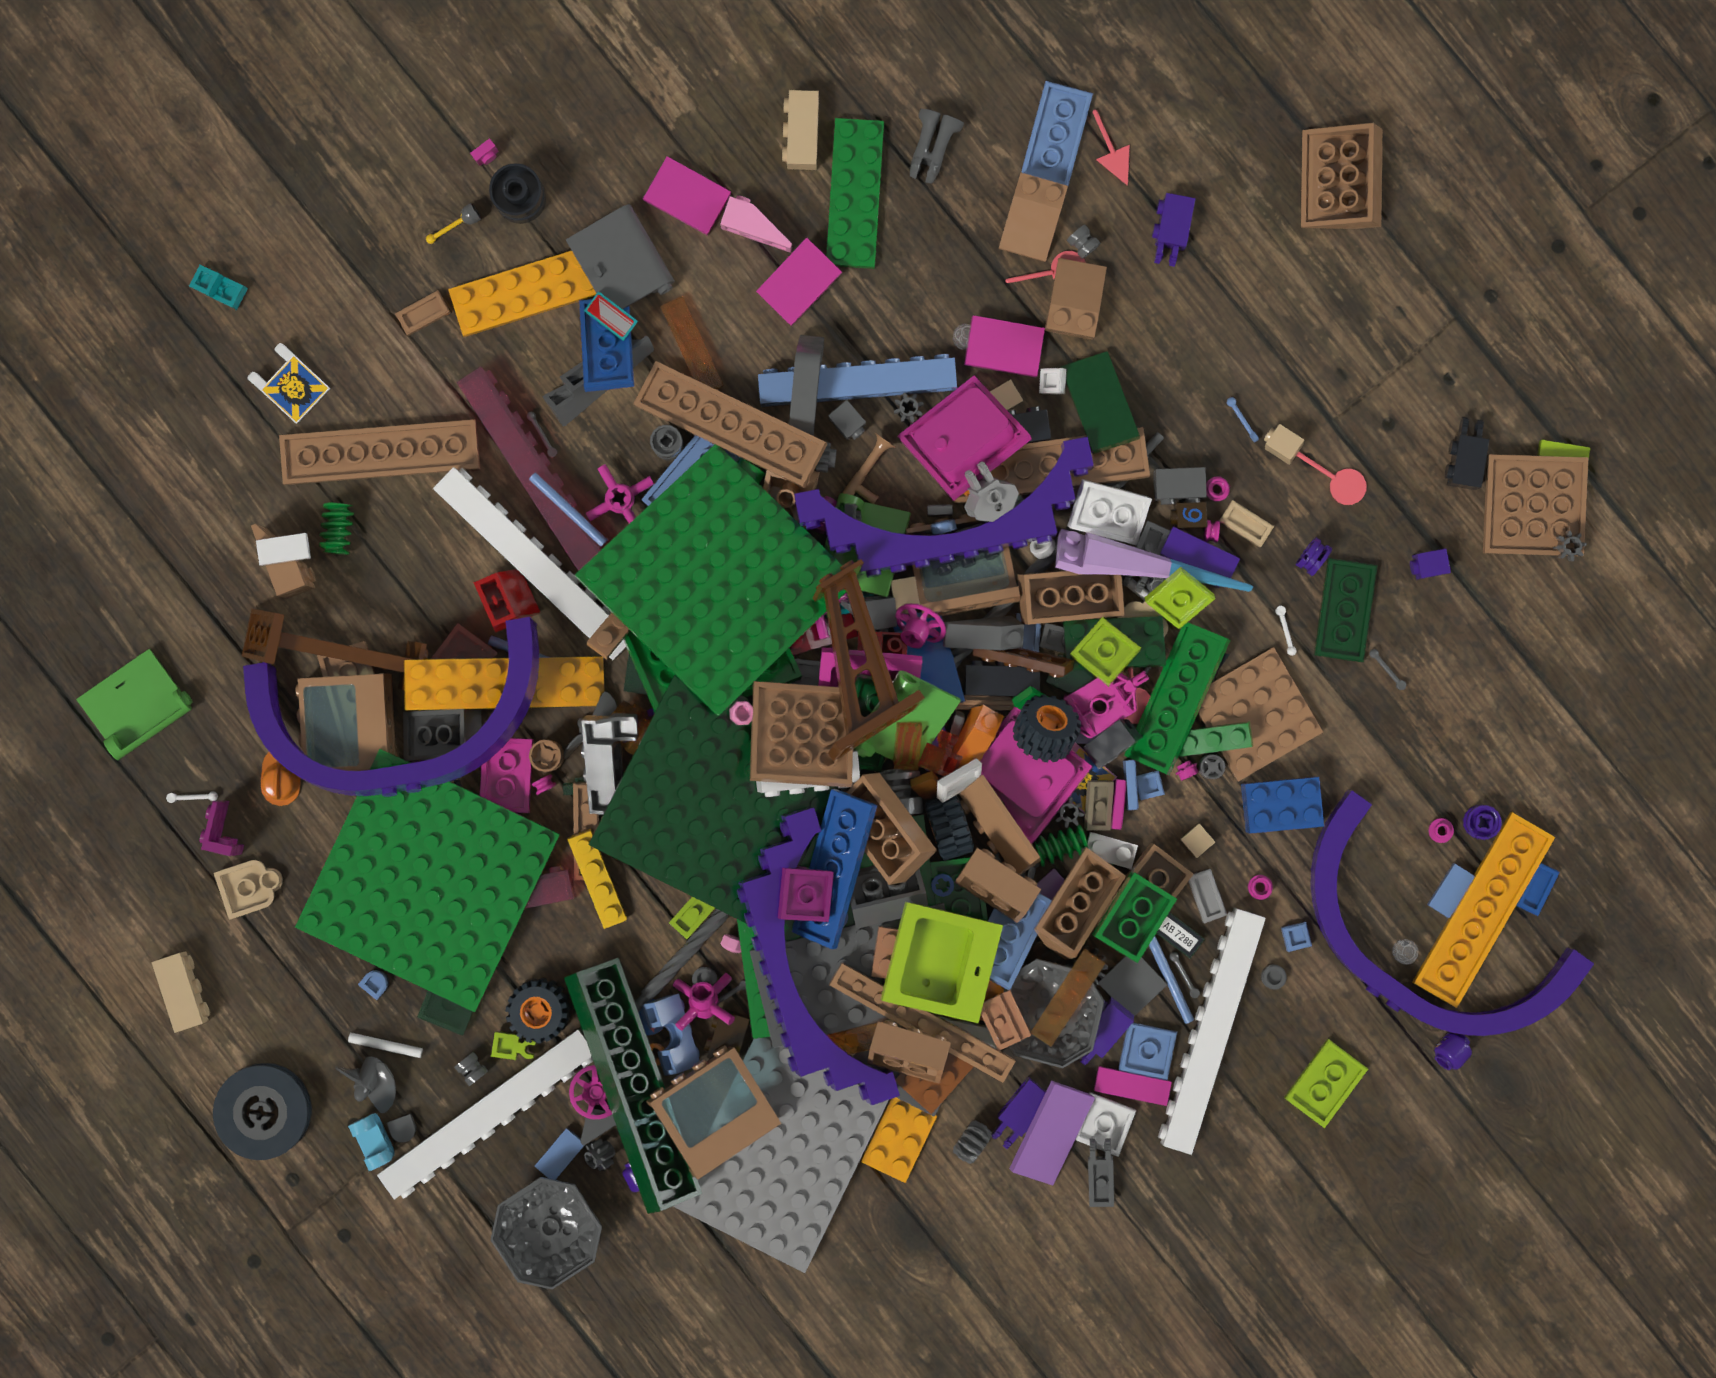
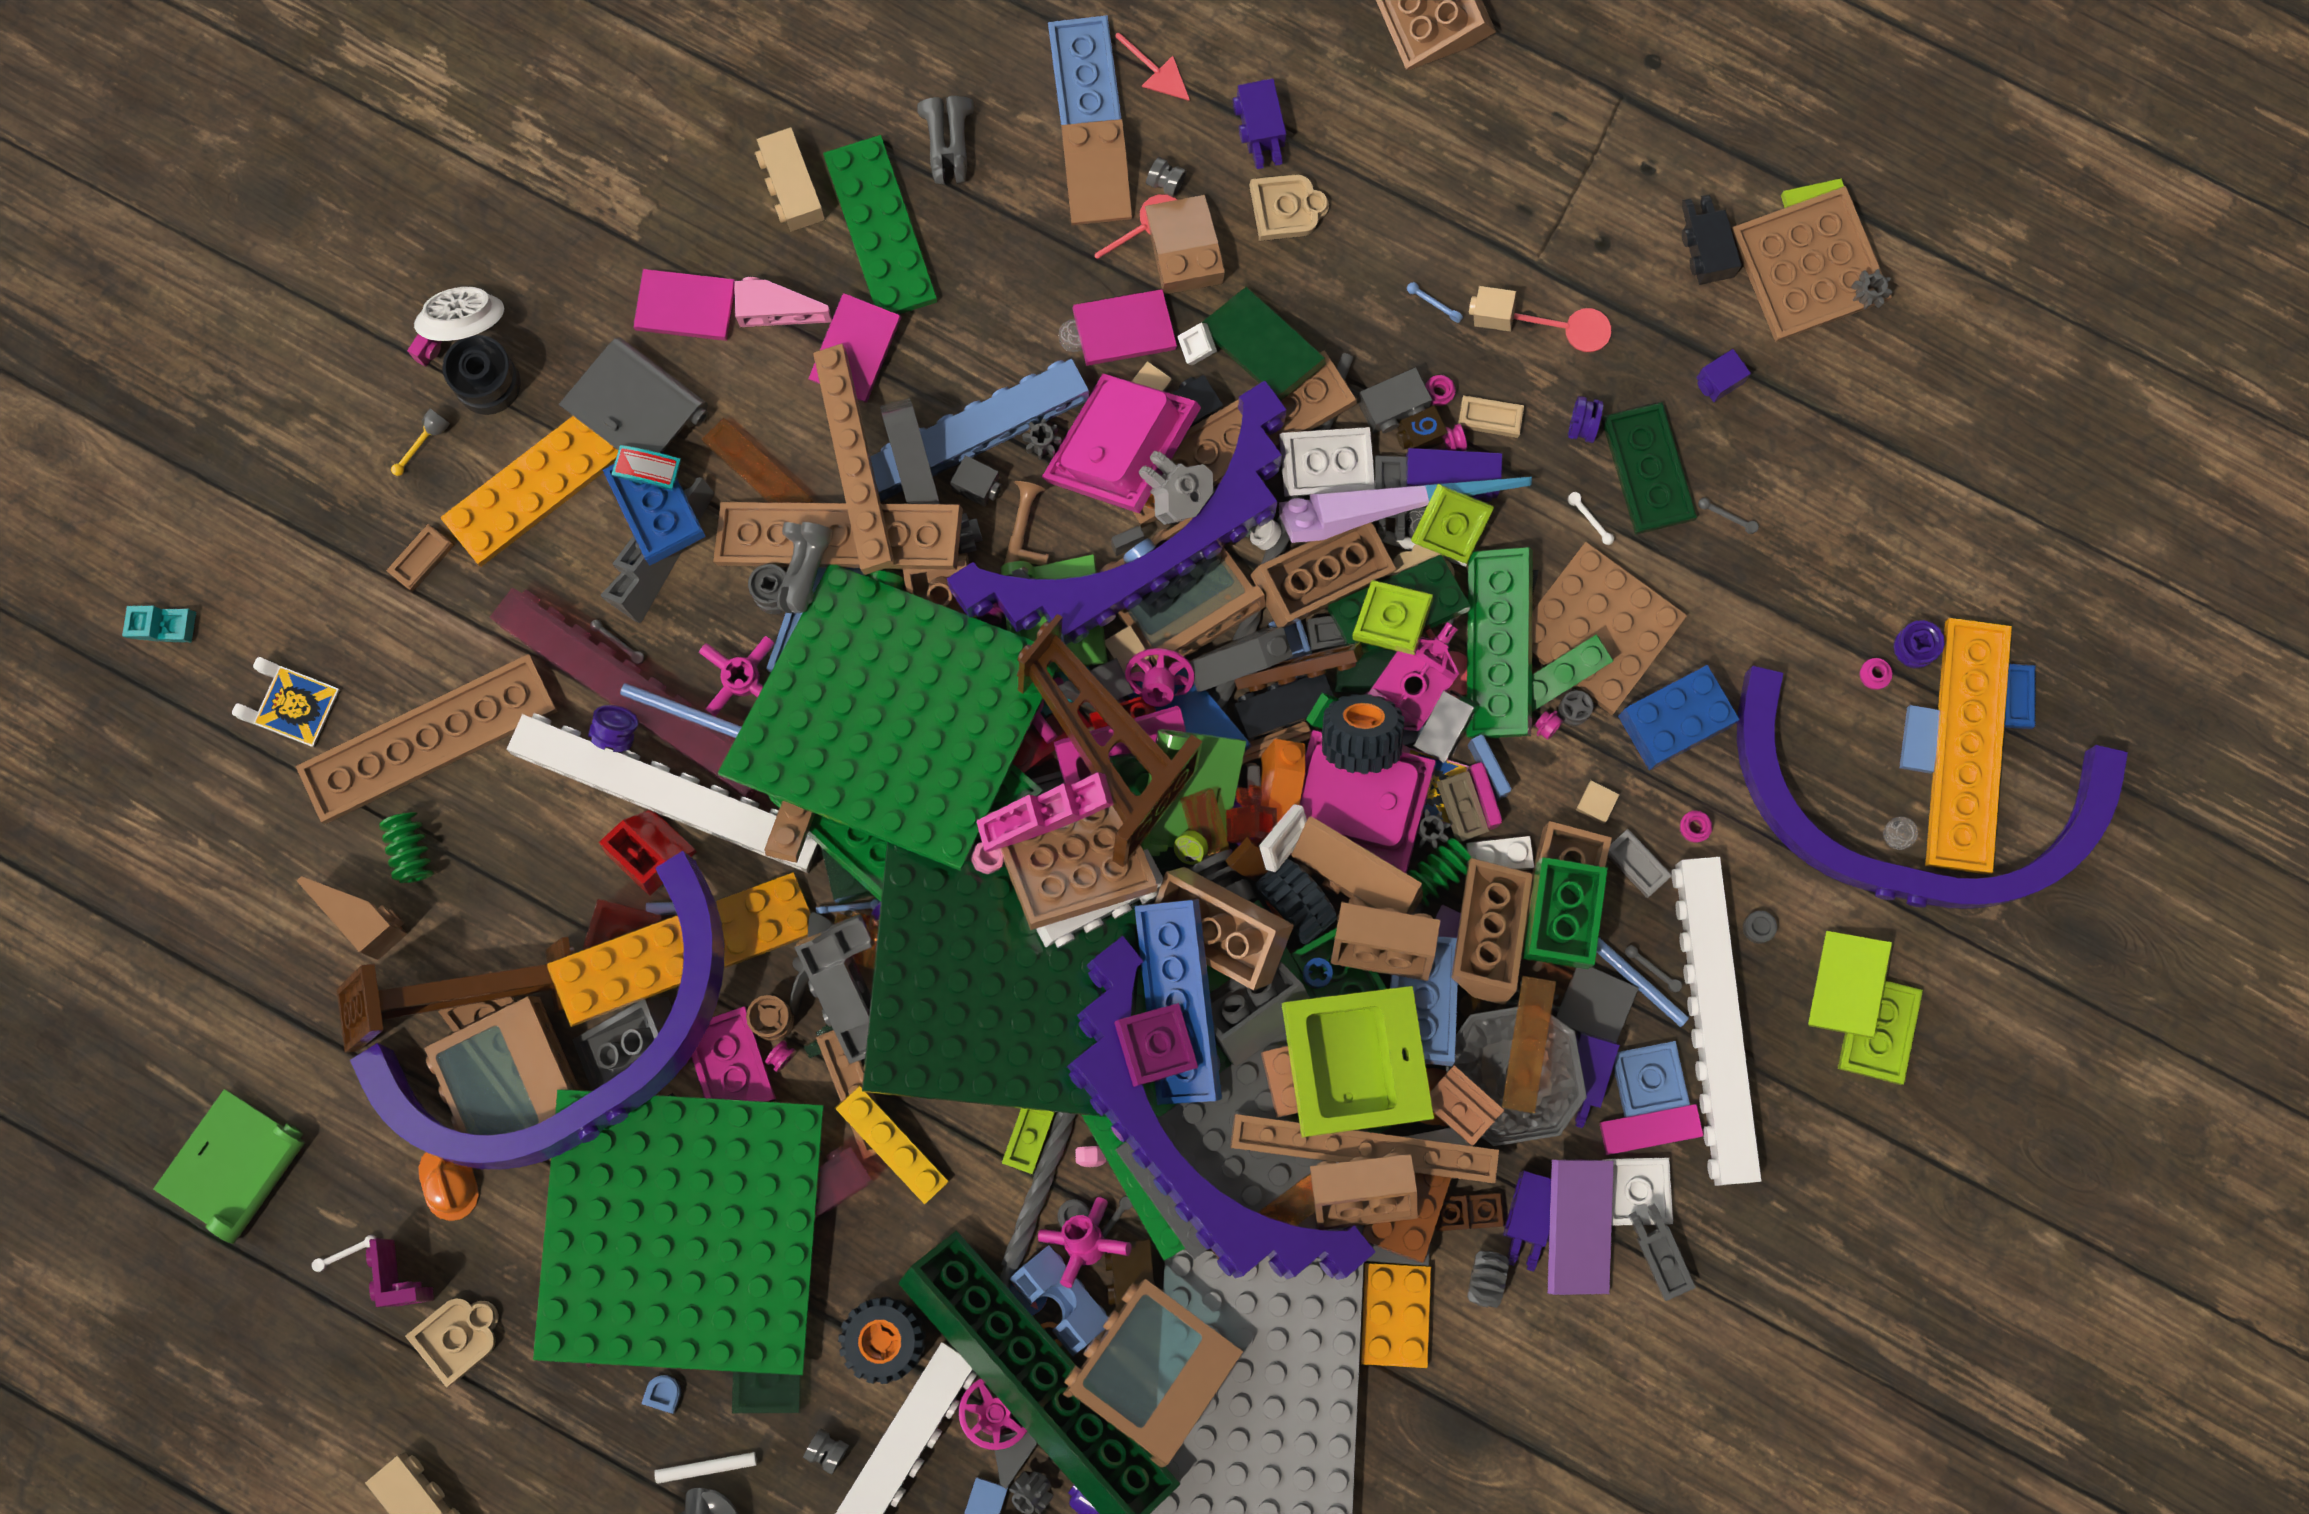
camera: 25 degrees left, 10 degrees down
white tile [256,533,311,566] -> none
lime plate [491,1031,537,1060] -> none
medium blue tile [1136,771,1165,800] -> none
tile [1157,912,1205,959] -> none
medium blue tile [1281,922,1312,952] -> none
dark purple head [1434,1033,1472,1070] -> none
none -> white piece [414,287,504,341]
none -> dark purple wheel [588,705,638,752]
none -> dark grey piece [777,522,833,614]
none -> medium nougat plate [813,344,895,575]
none -> medium blue hinge [815,898,880,914]
none -> dark pink slope [977,772,1114,852]
none -> lime tile [1174,830,1208,865]
none -> tan plate [1249,175,1329,241]
none -> reddish brown slope [1436,1193,1505,1231]
none -> lime tile [1808,931,1893,1039]

